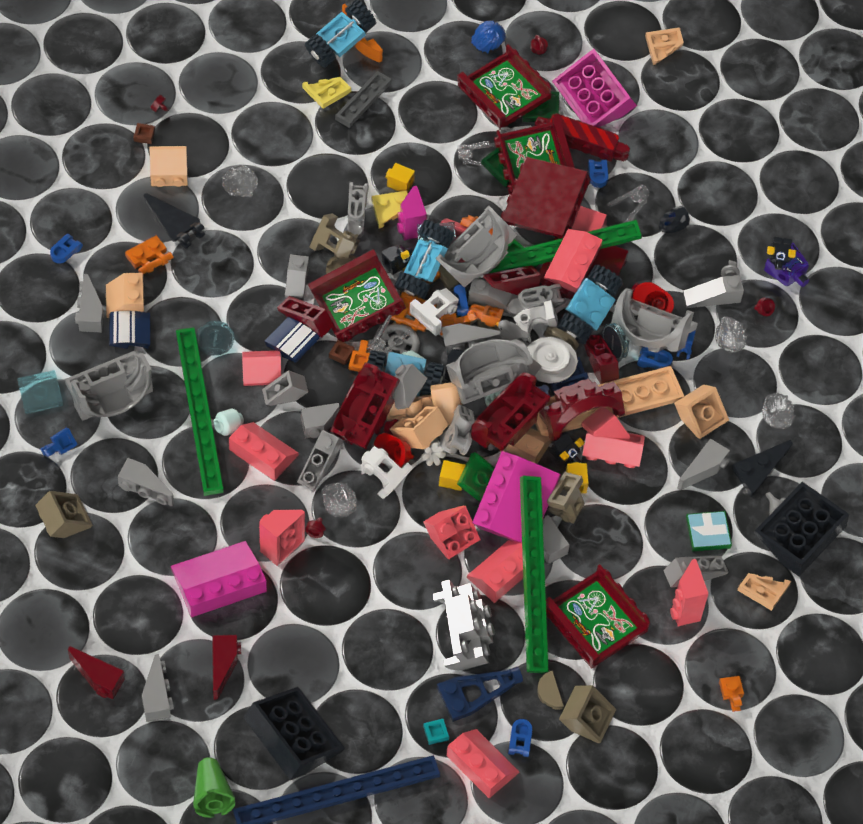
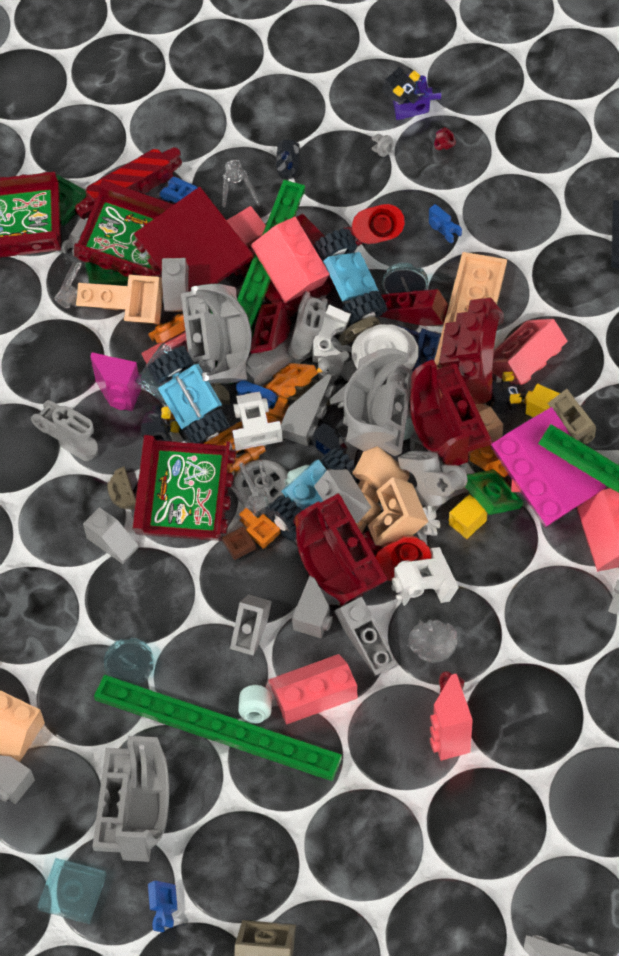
camera: 50 degrees left, 0 degrees up
dark blue slope [109,311,150,349] -> none
light grey slope [118,458,174,506] -> none
dark pink slope [171,541,266,618] -> none
dark red slope [212,635,241,700] -> none
coral slope [242,351,281,386] -> none
dark blue slope [264,317,319,363] -> none
dark red slope [277,296,334,338] -> none
dark tan tile [309,213,360,259] -> none
light yellow wing [371,190,408,228] -> none
yellow brick [386,163,415,193] -> none
coral slope [423,505,481,559] -> none
dark pink slope [552,48,637,128] -> none
coral slope [581,407,630,440] -> none
light grey piece [611,288,698,353] -> none
blue plate [637,346,673,369] -> none
light nougat wing [645,28,684,65] -> none
light nougat slope [674,385,729,439] -> none
light grey slope [677,439,730,490] -> none
light grey slope [683,275,744,308] -> none
clear hair [715,316,747,353] -> none
clear hair [762,393,796,429] -> none
none -> light nougat plate [76,275,163,325]
none -> light grey slope [162,258,189,312]

